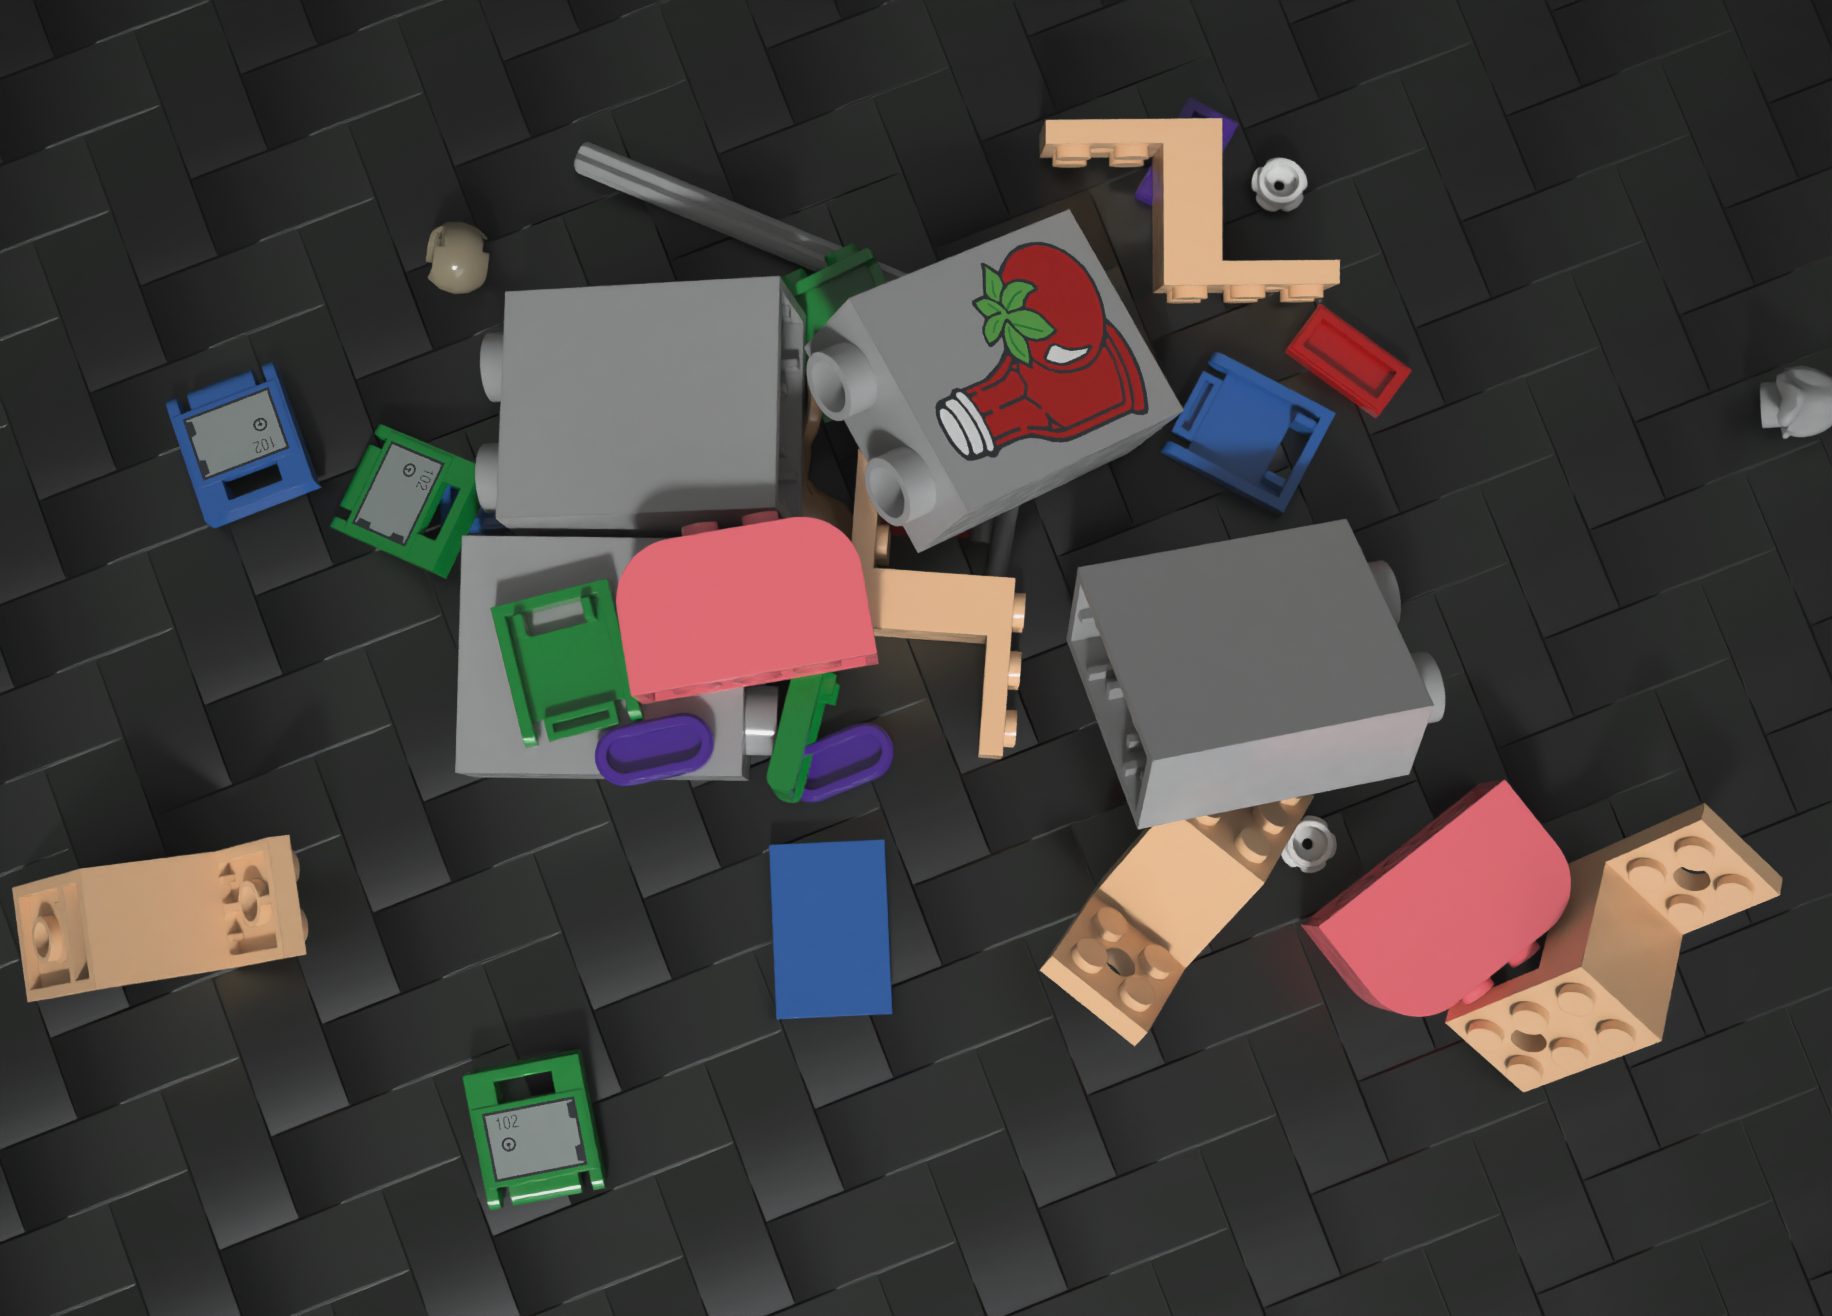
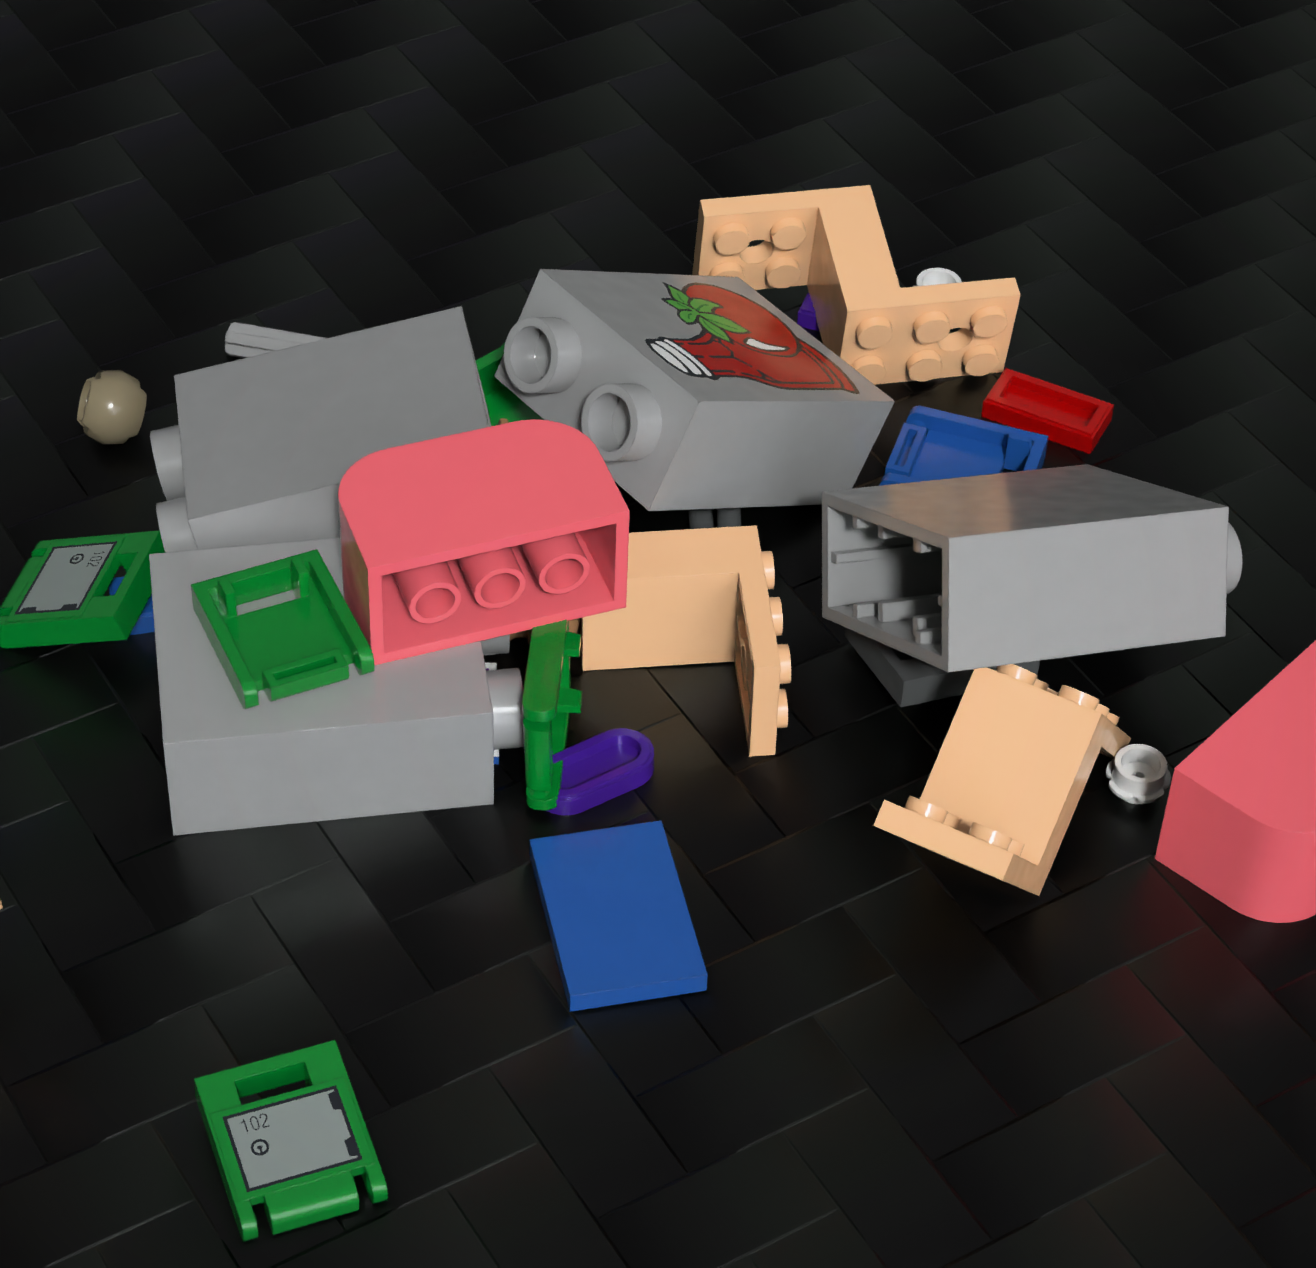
camera: 10 degrees left, 40 degrees down
dark purple tile [595,713,715,786] -> none

